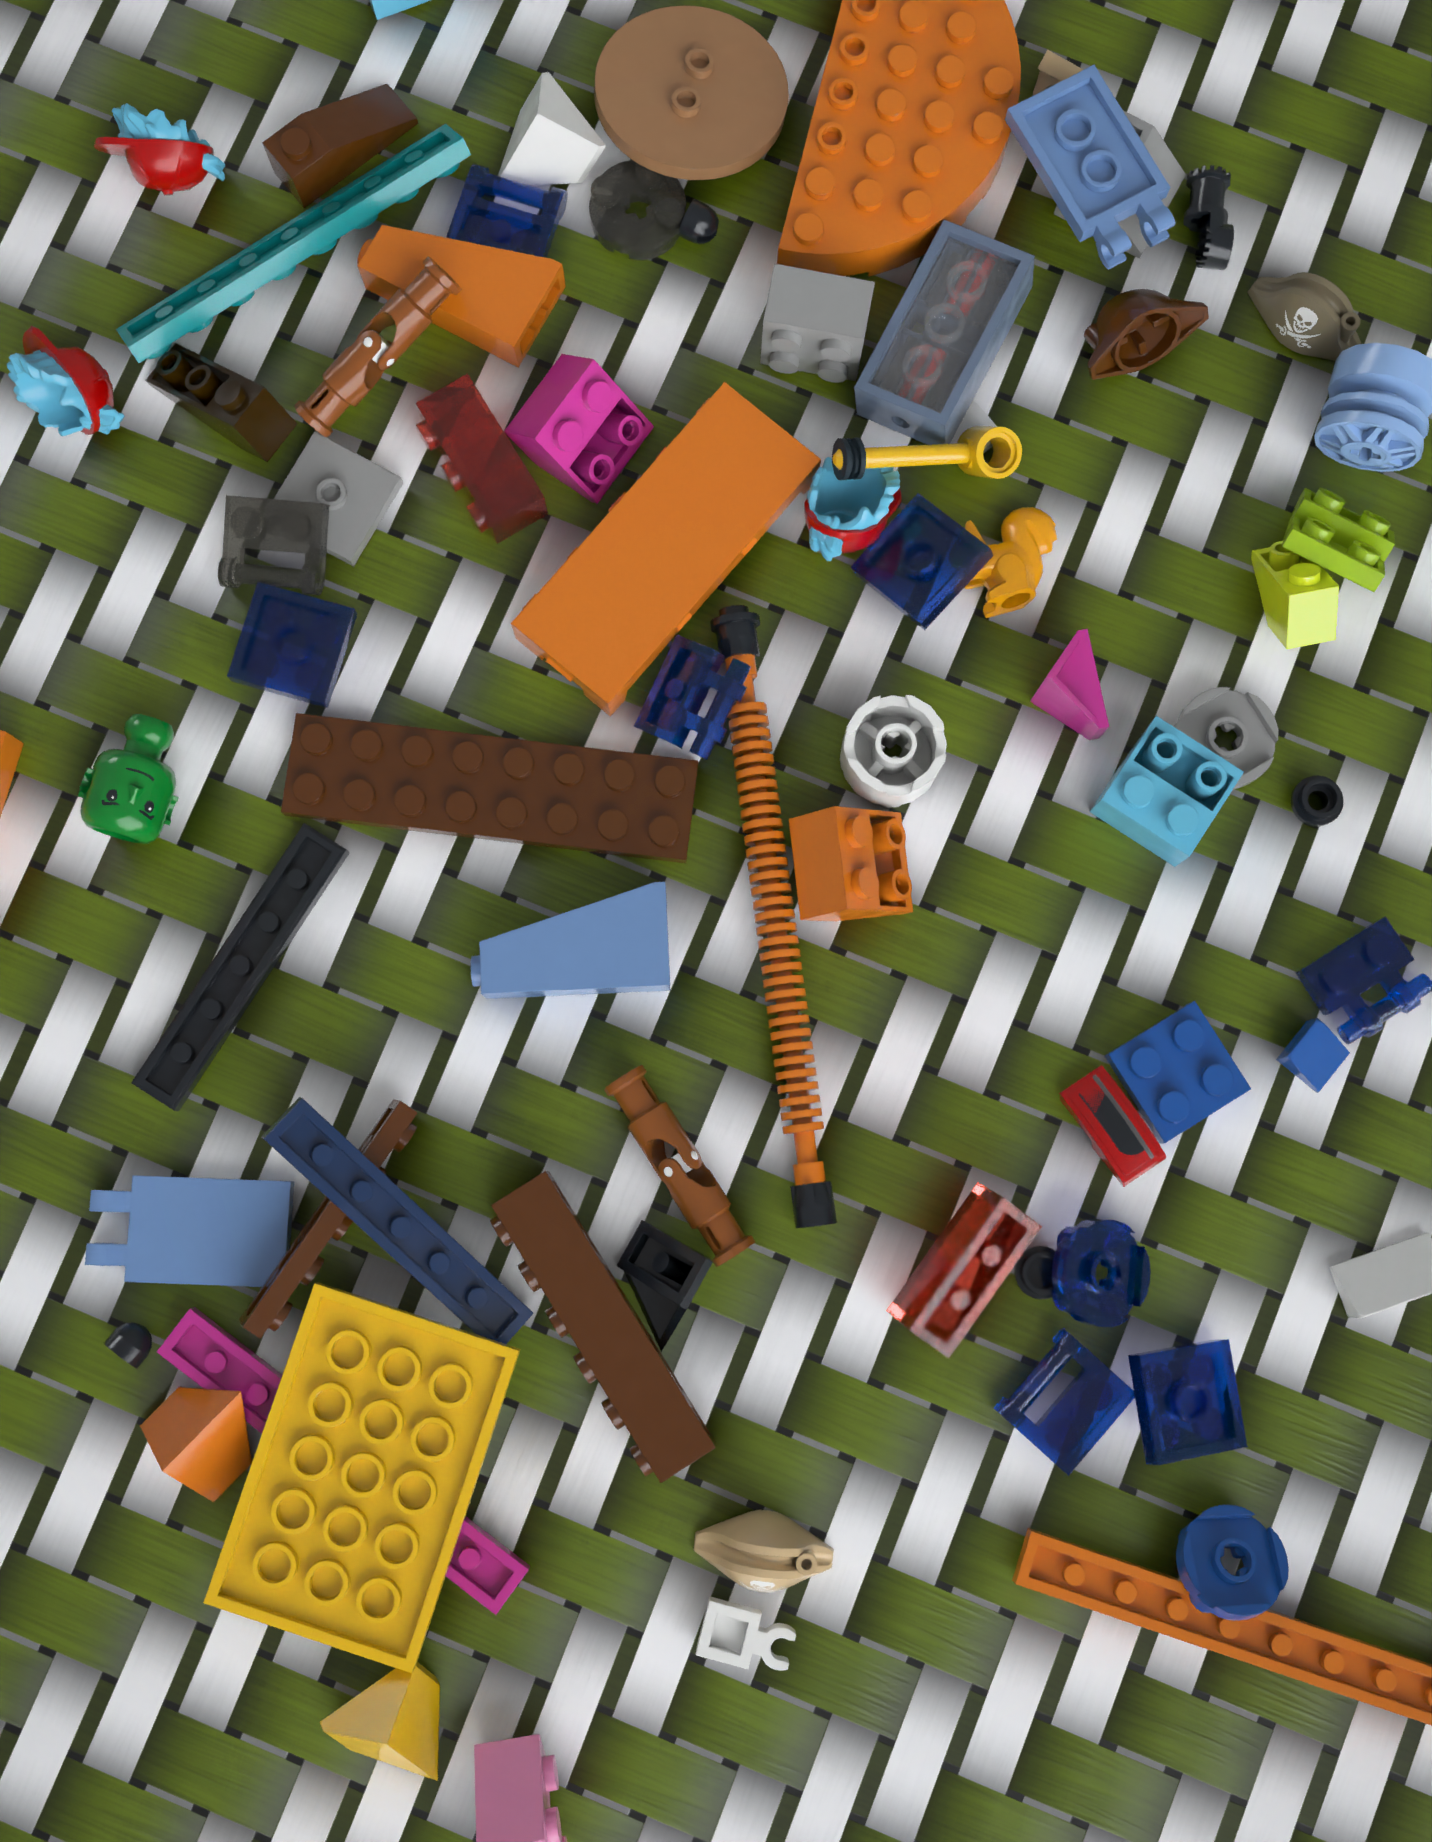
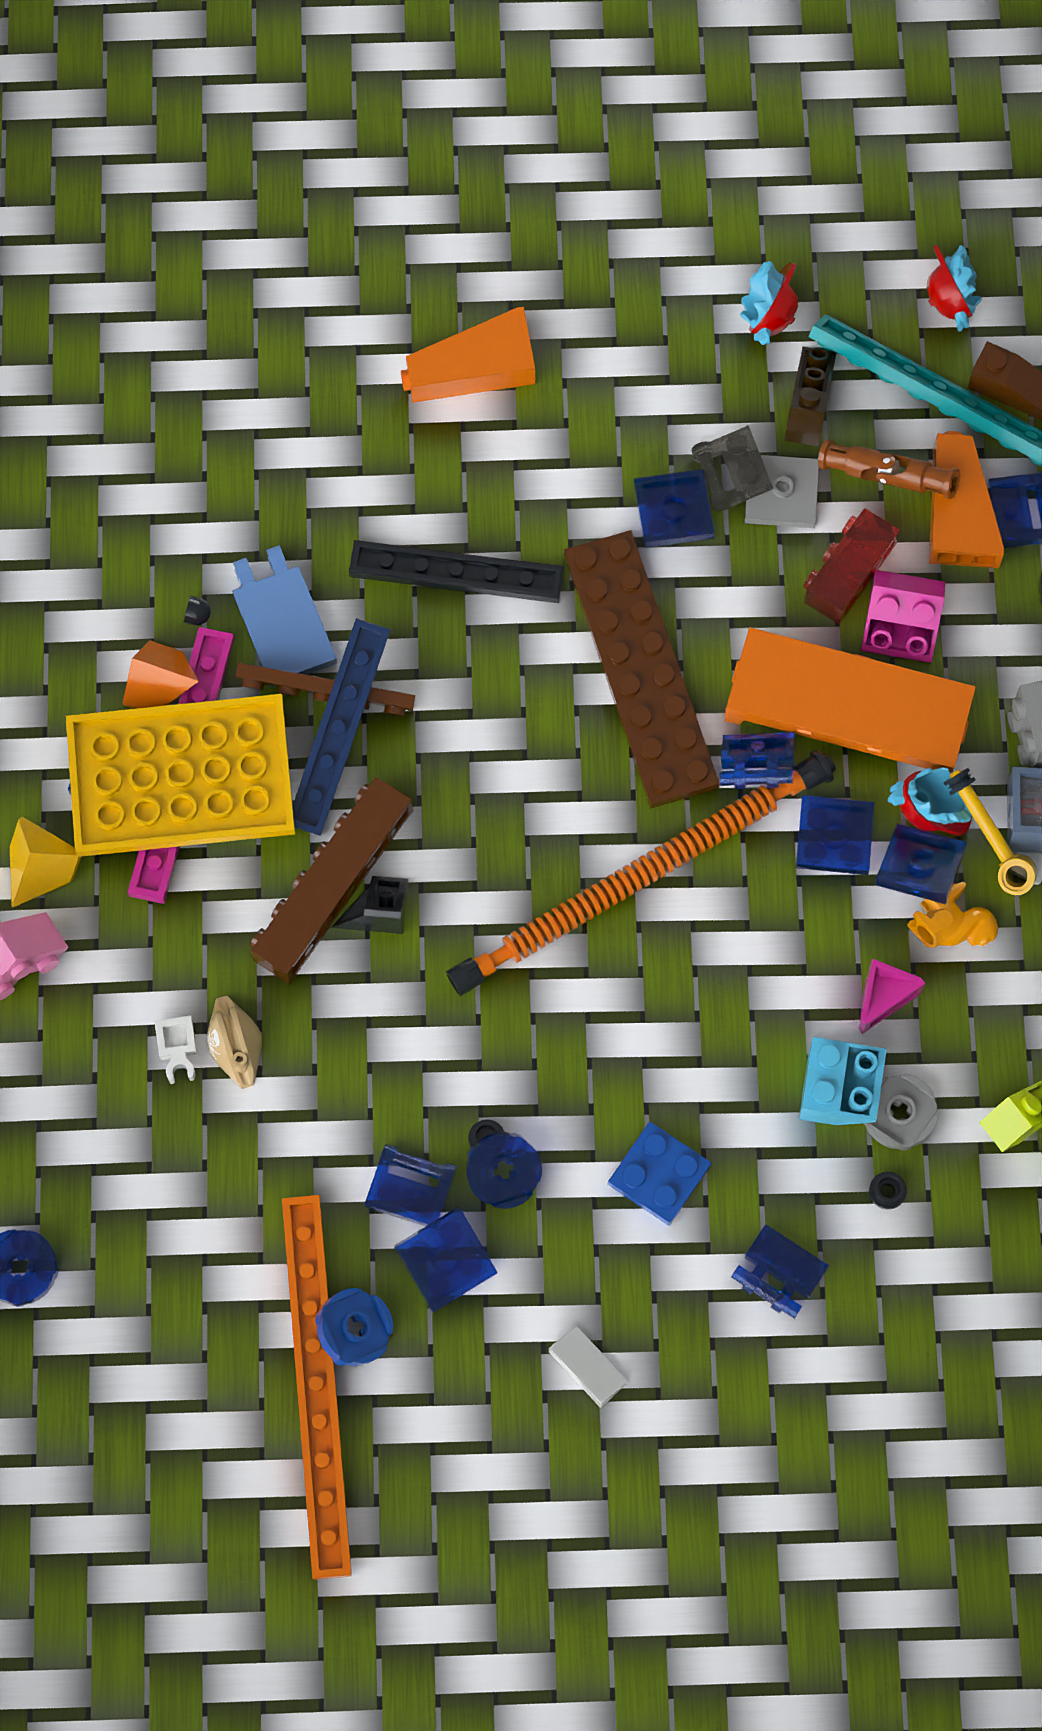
camera: 70 degrees right, 10 degrees down
green piece [78,714,179,844] -> none
medium blue slope [471,882,671,999] -> none
dark orange piece [604,1065,755,1267] -> none
orange slope [789,806,913,921] -> none
white brick [840,695,947,808] -> none
clear red brick [886,1182,1042,1358] -> none
red slope [1059,1065,1166,1187] -> none
blue slope [1276,1018,1350,1093] -> none
none -> clear blue plate [796,795,874,875]

